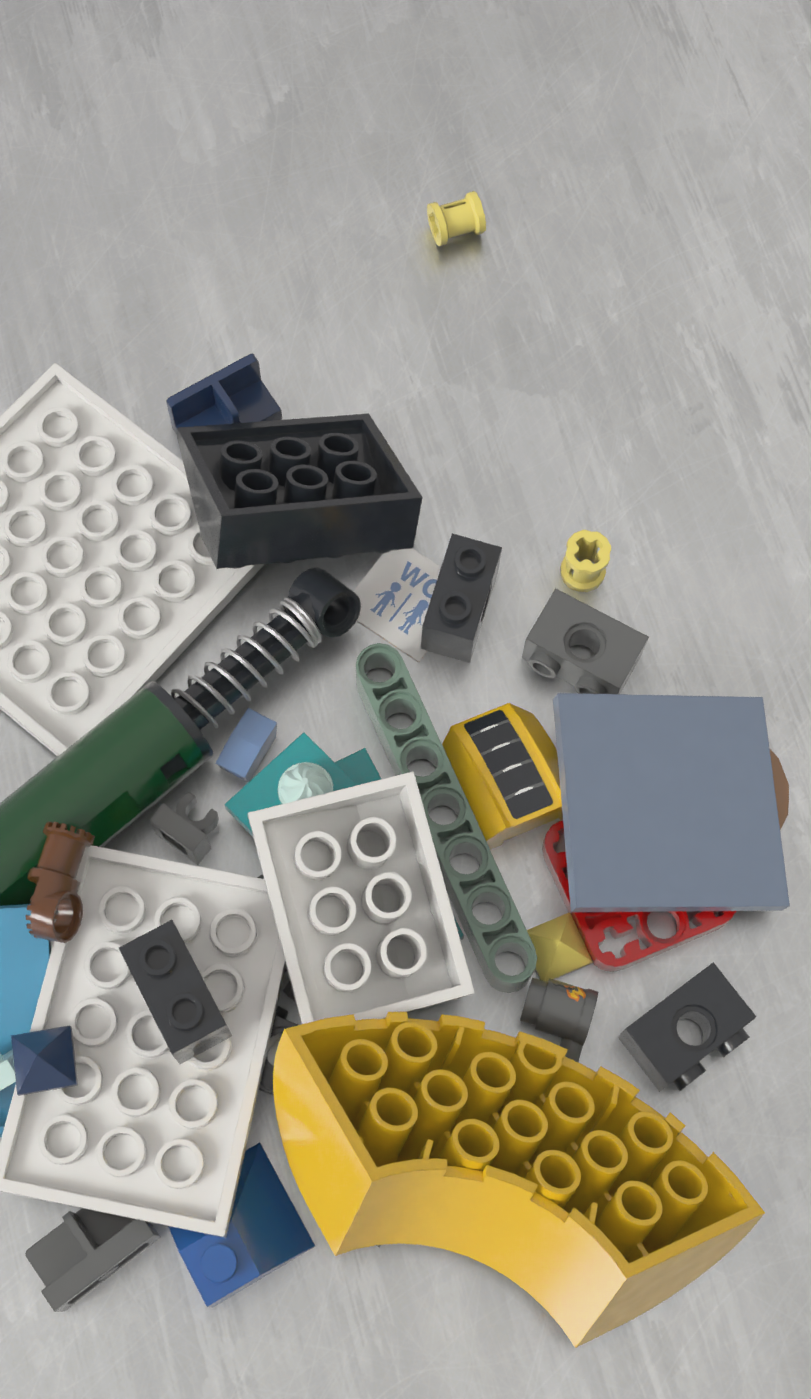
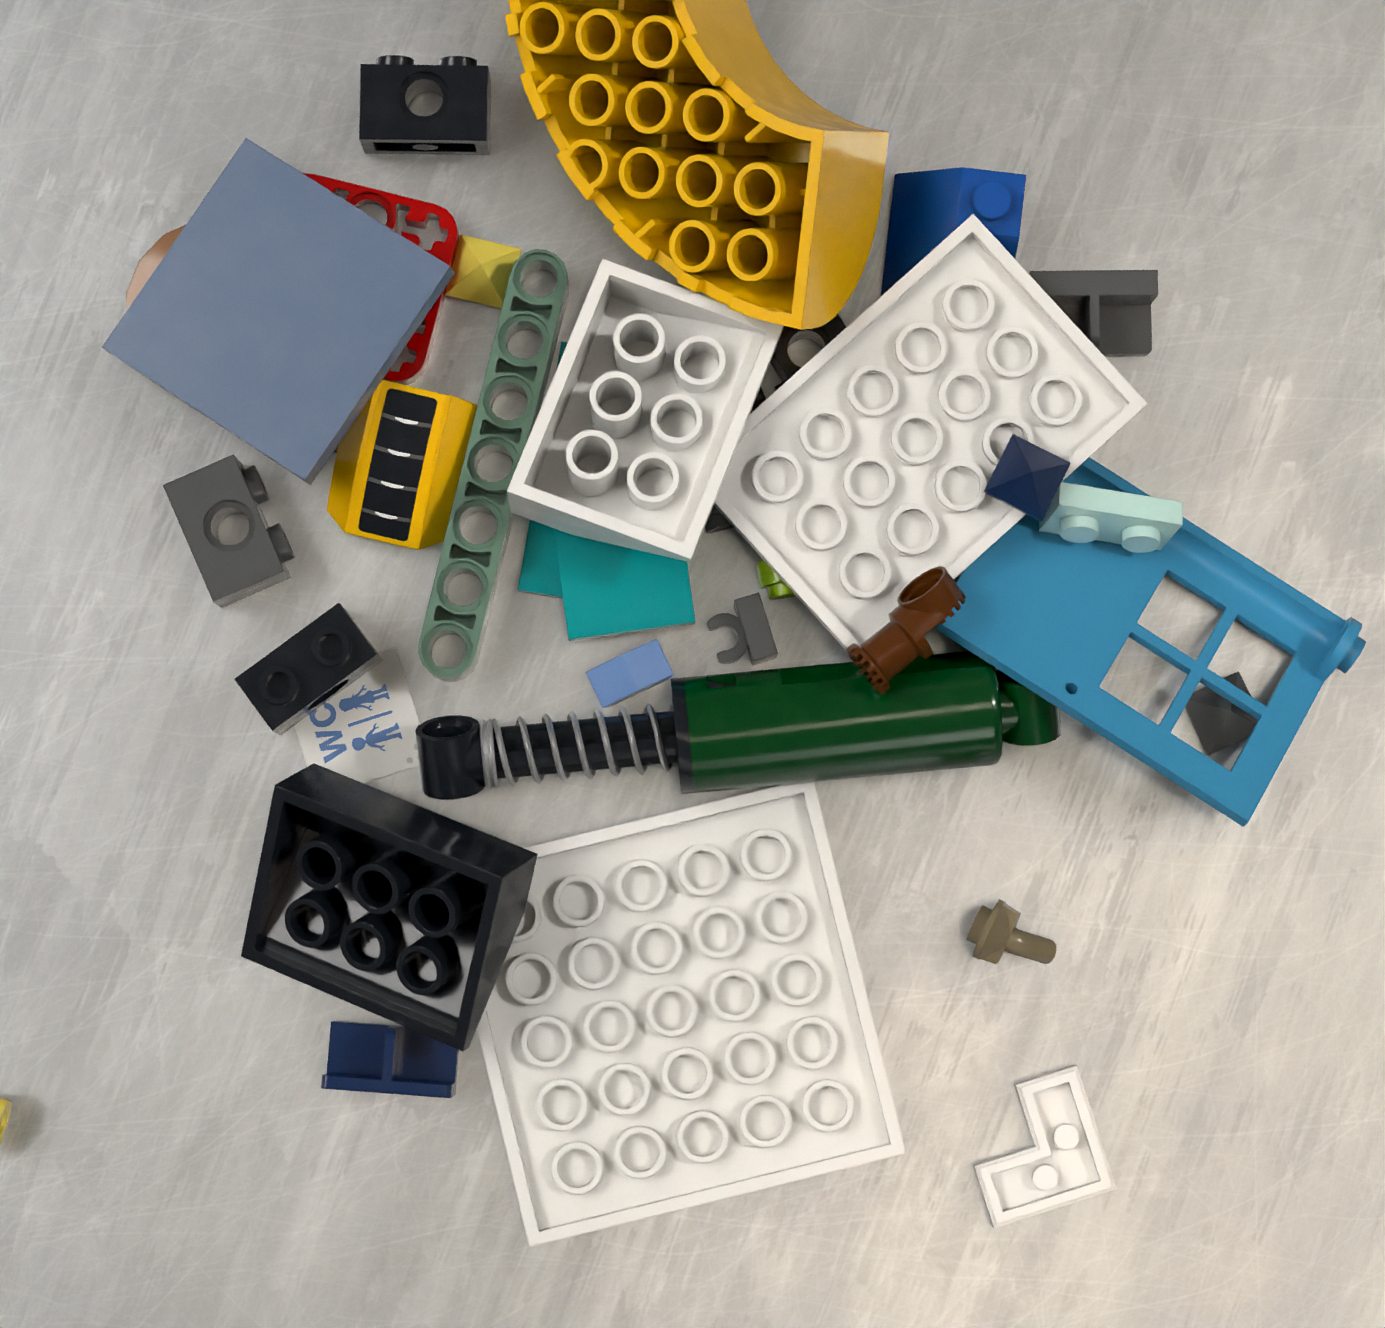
camera: 145 degrees left, 15 degrees up
black brick [119,920,232,1064] -> none
light aqua plate [278,762,333,804] -> none
dark grey piece [520,977,599,1062] -> none
light yellow bush [560,530,611,592] -> none

